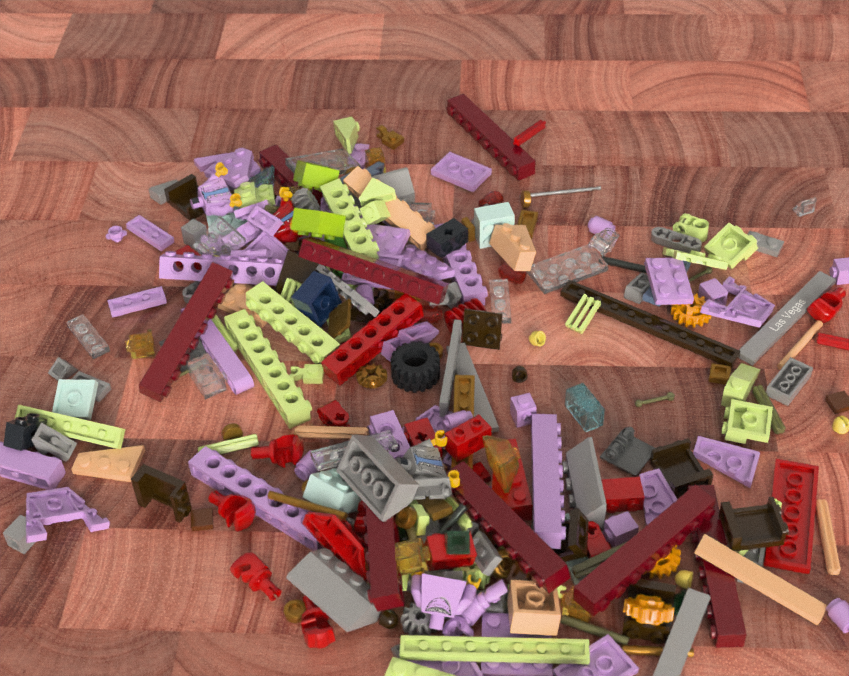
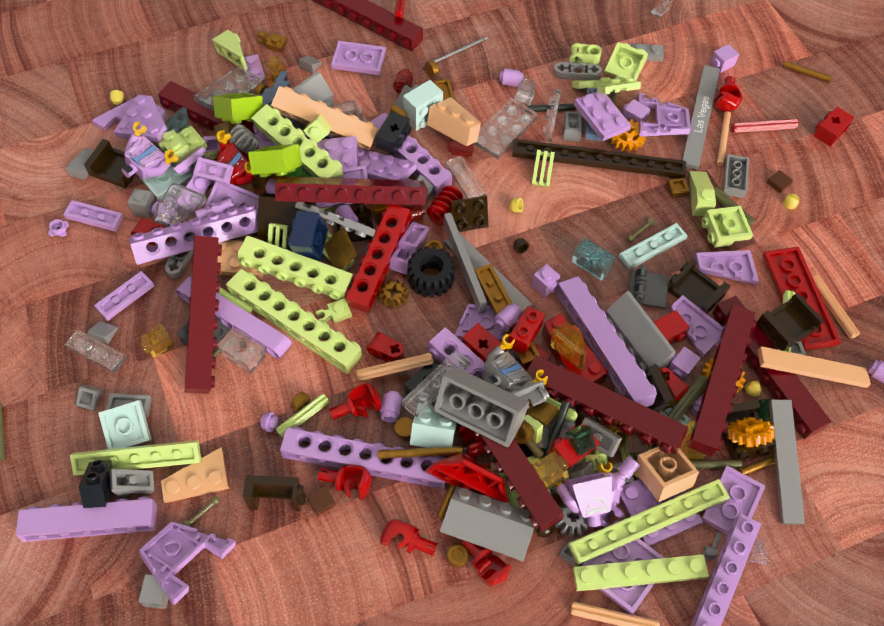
camera: 30 degrees left, 15 degrees up
yellowish green slope [359,178,396,207] -> none
none -> light grey slope [88,321,118,344]
none -> light yellow hinge [110,90,124,105]
none -> olive hinge [182,496,220,527]
none -> lavender plate [261,412,278,432]
none -> light grey slope [299,55,322,74]
none -> clear plate [542,89,561,142]
none -> light aqua tile [618,223,688,270]

